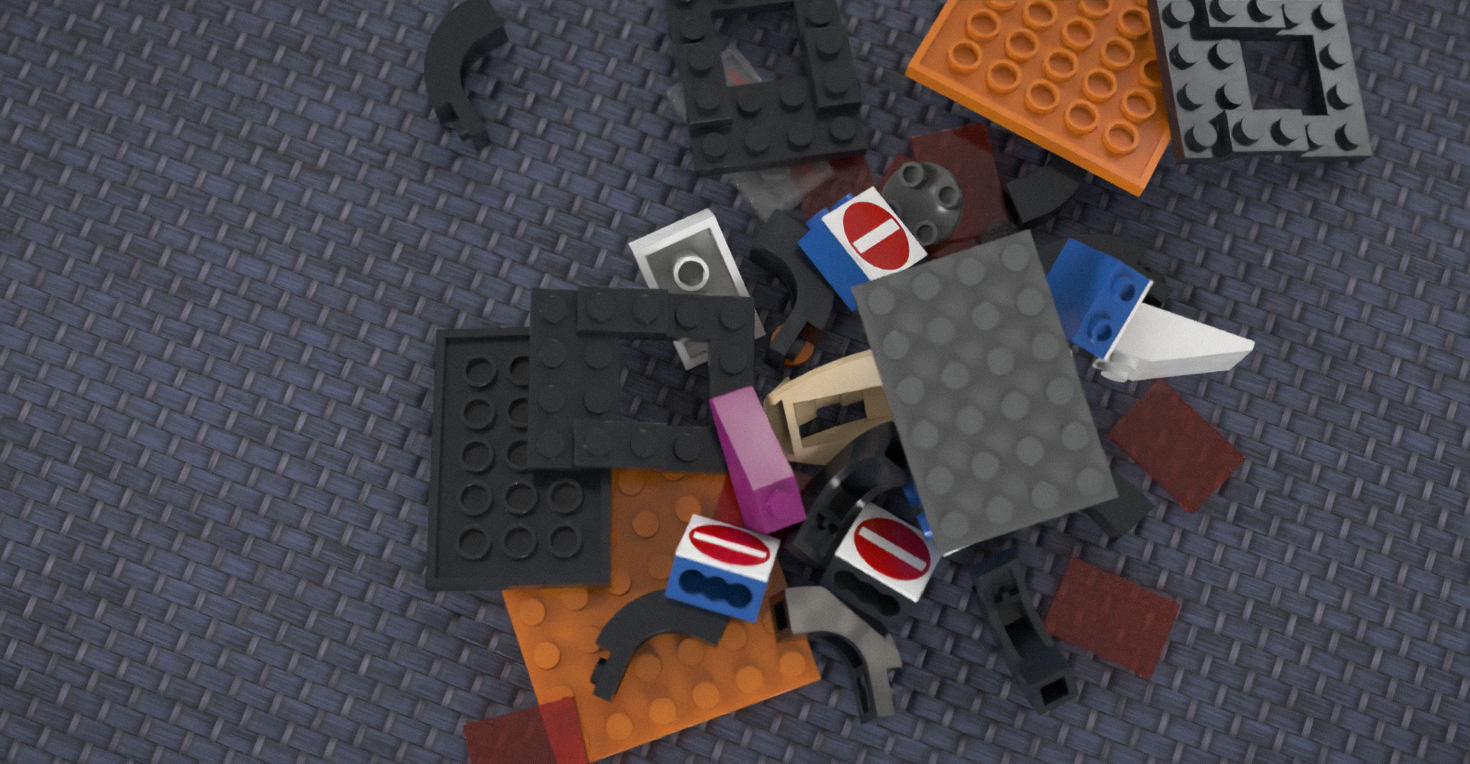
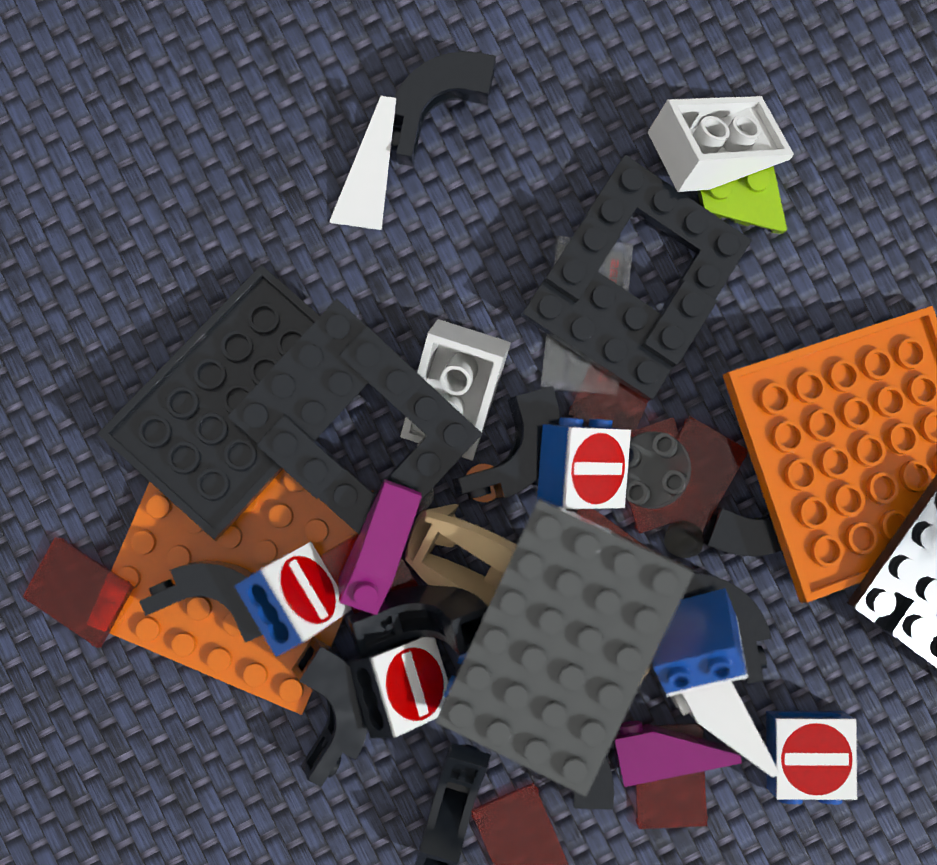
camera: 45 degrees right, 10 degrees up
none -> white sticker [329,96,396,230]
none -> magenta slope [613,720,742,787]
none -> piece [766,711,857,805]

